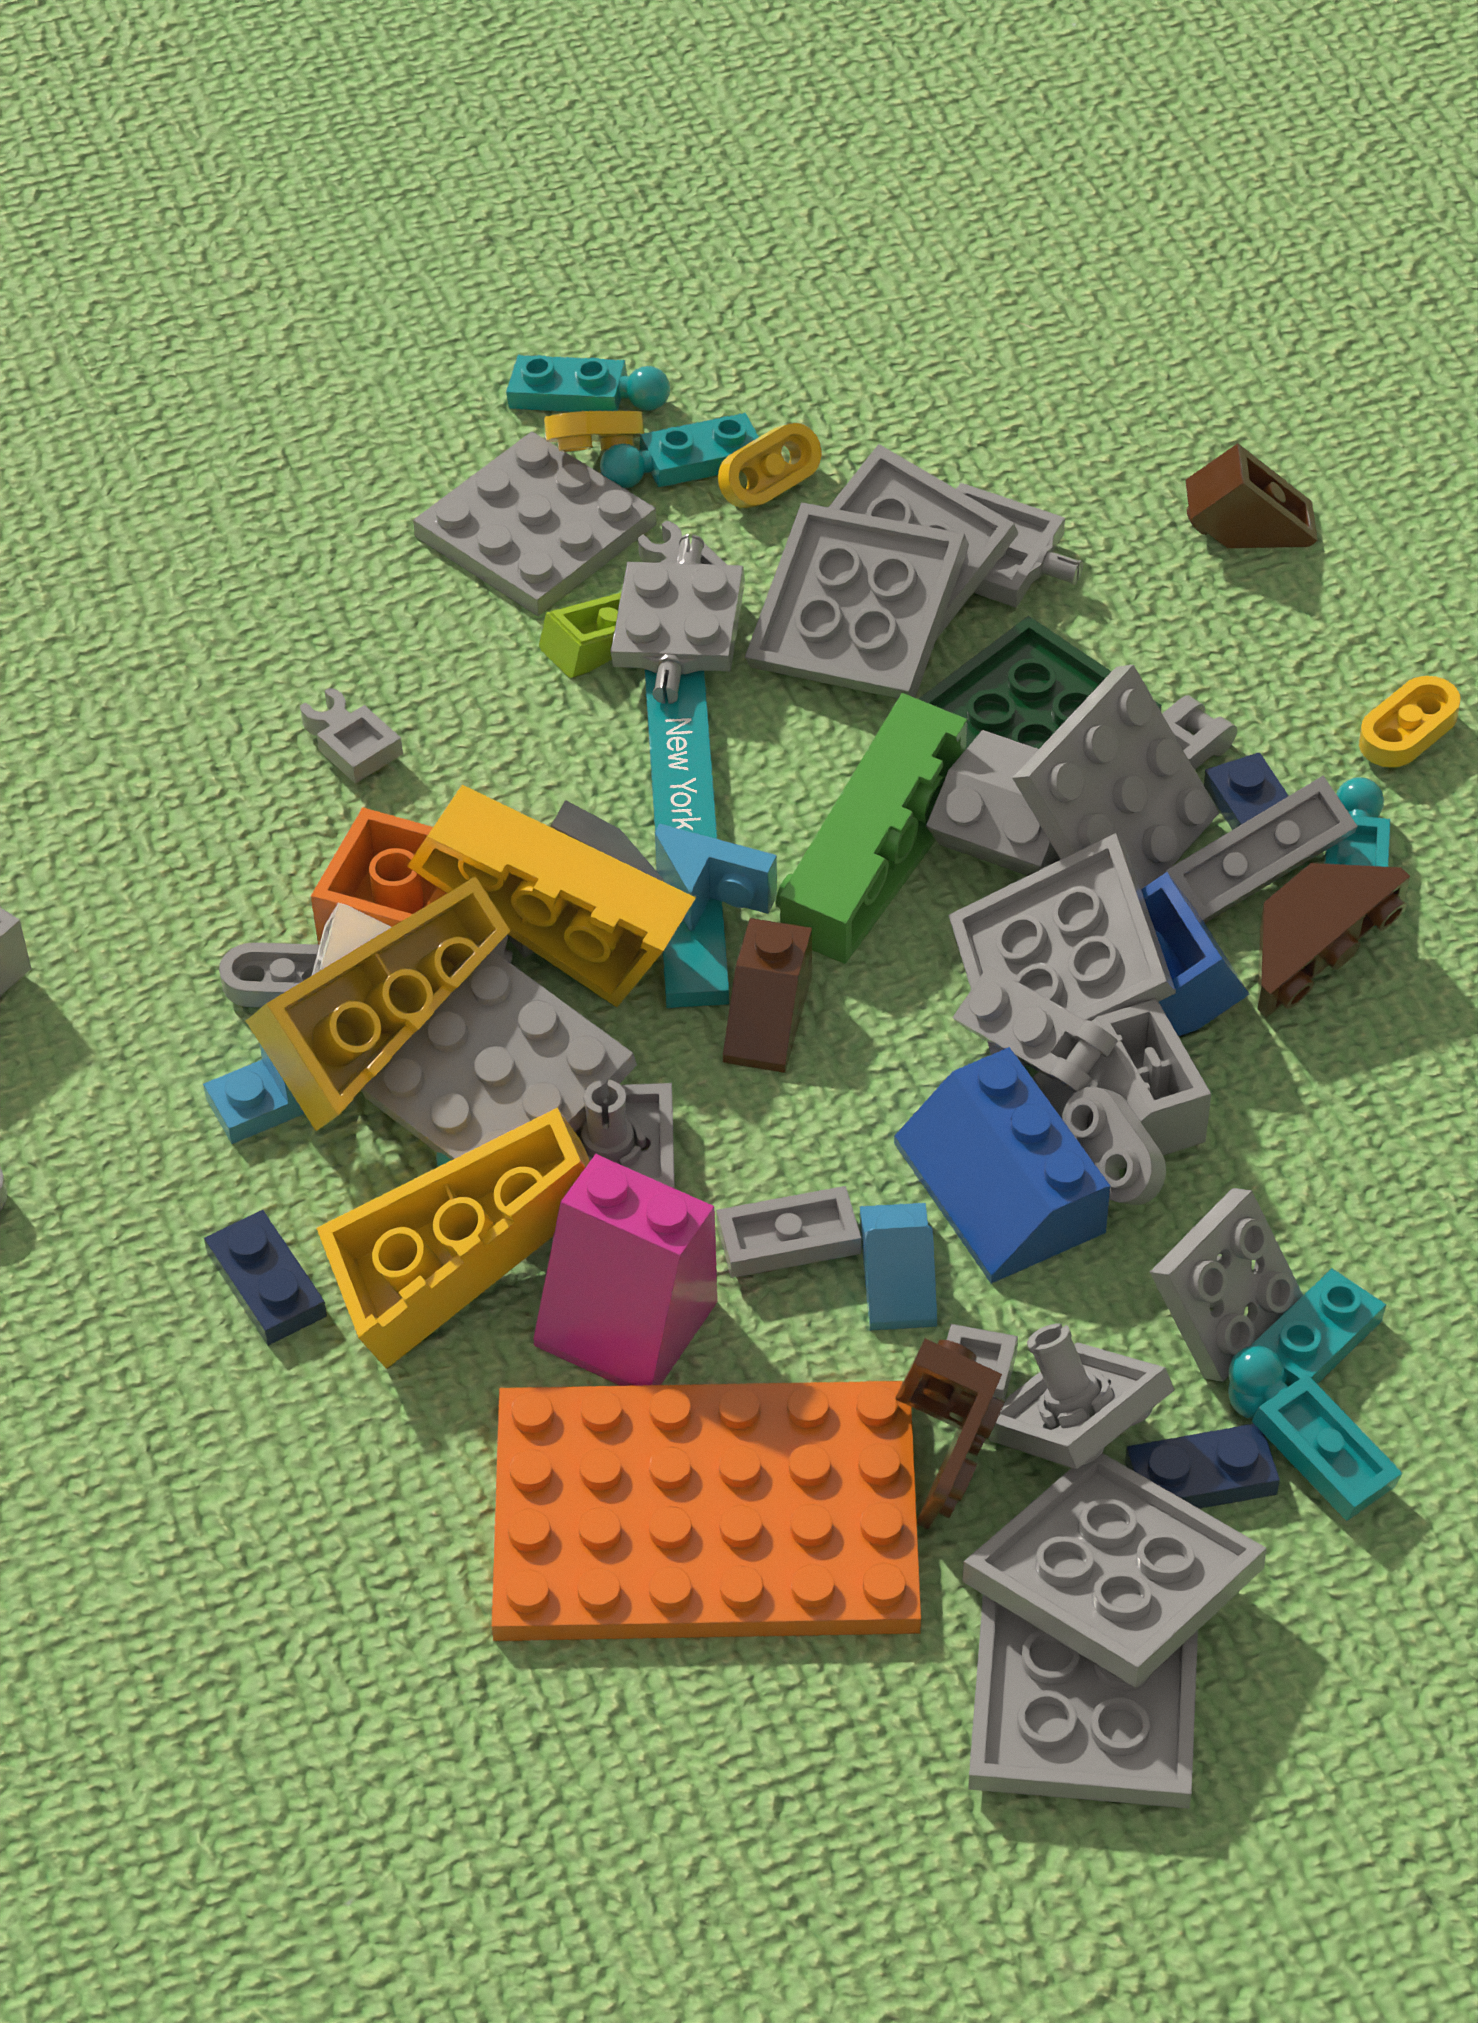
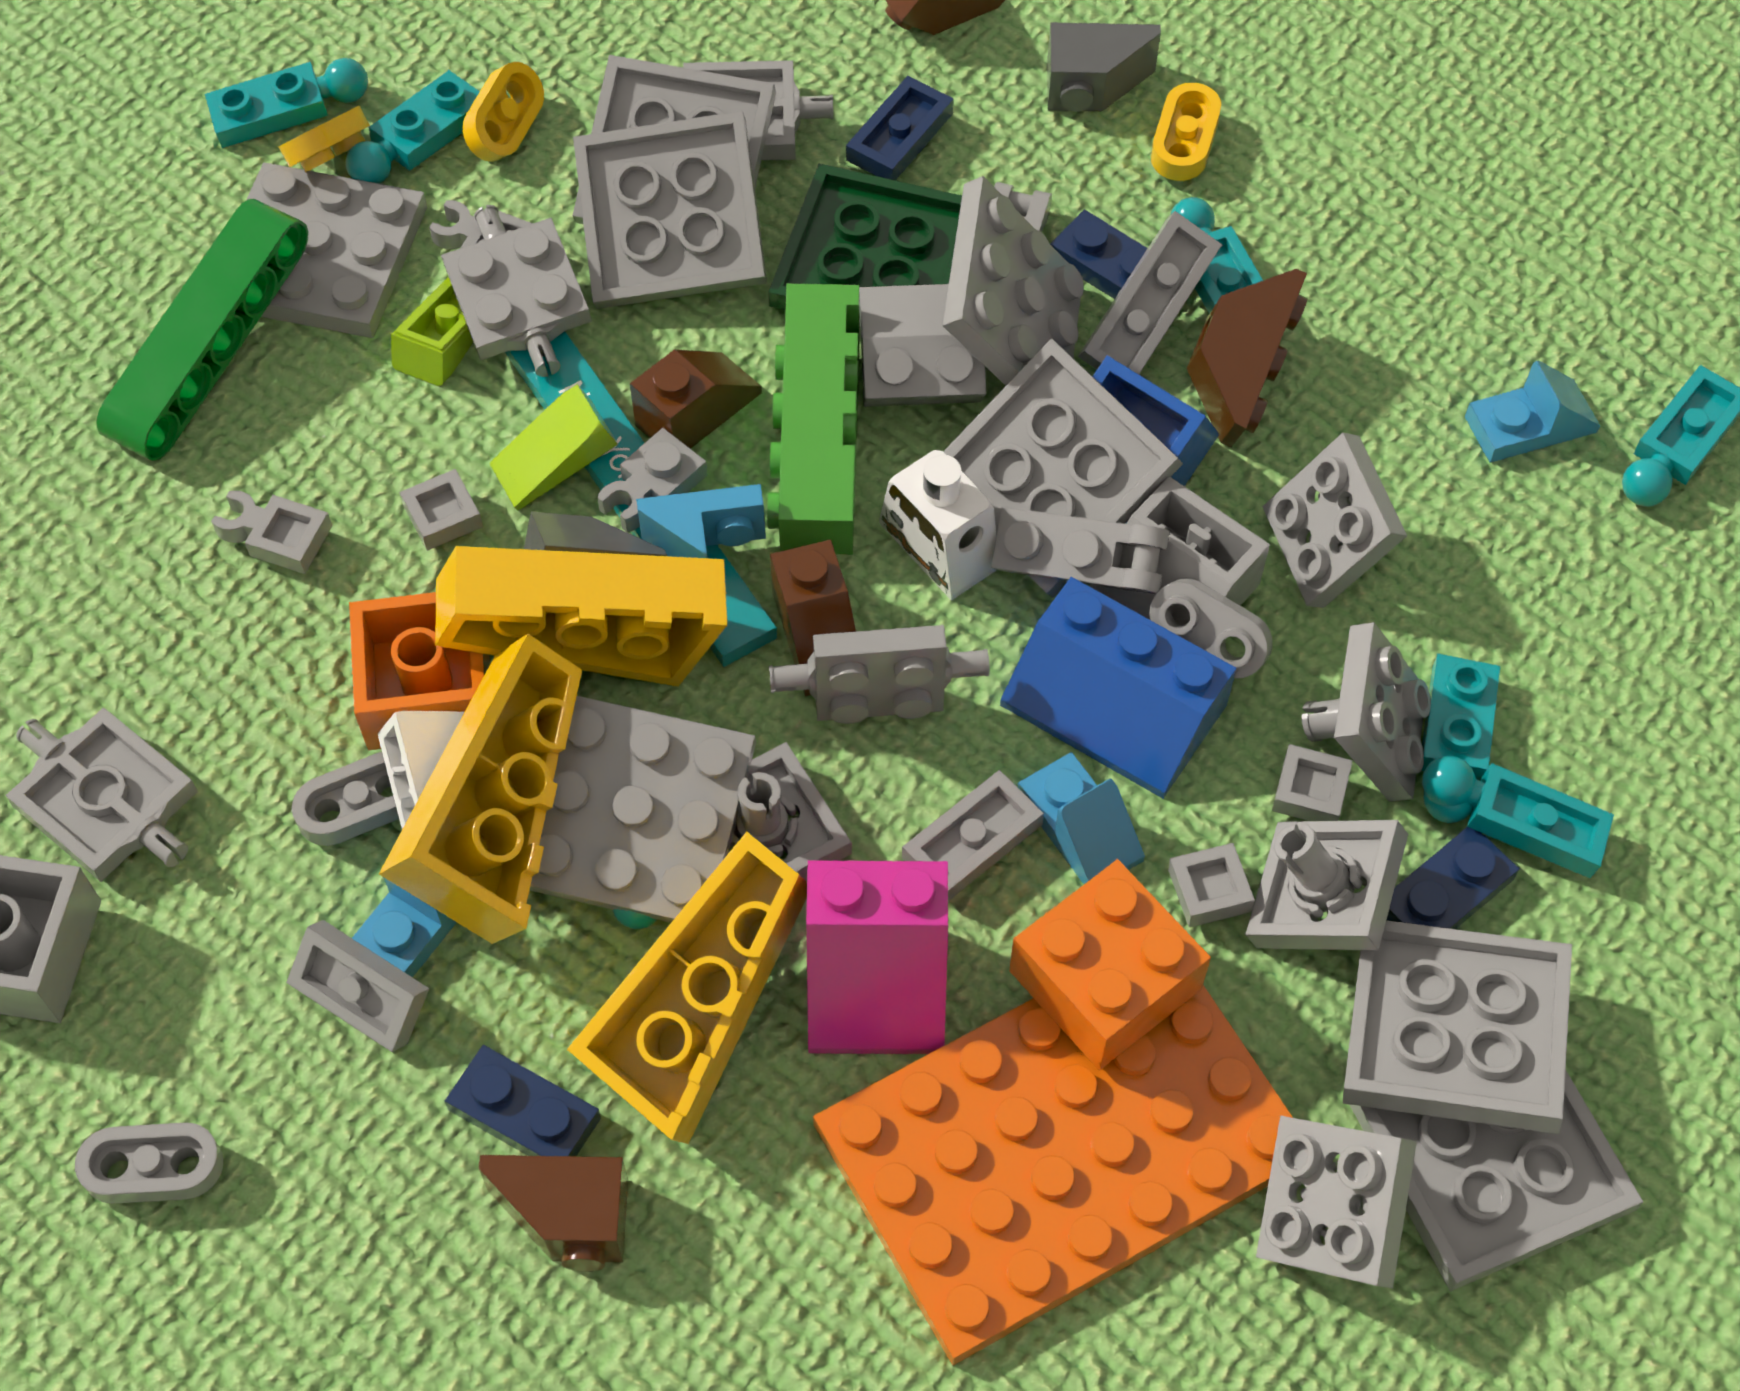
camera: 30 degrees left, 10 degrees up
reddish brown bracket [895,1338,1005,1529] -> none
none -> light grey plate [5,707,198,882]
none -> green beam [96,199,309,461]
none -> light grey plate [286,920,429,1052]
none -> light grey plate [399,469,483,551]
none -> reddish brown slope [479,1155,628,1272]
none -> lime slope [489,384,618,511]
none -> light grey plate [597,428,708,533]
none -> reddish brown slope [630,349,762,449]
none -> light grey plate [769,625,990,724]
none -> dark blue plate [846,75,954,180]
none -> white torso [879,450,997,601]
none -> orange brick [1009,859,1211,1071]
none -> dark grey slope [1047,22,1161,112]
none -> light grey plate [1256,1116,1417,1288]
none -> light grey plate [1262,433,1407,608]
none -> light grey plate [1272,744,1353,821]

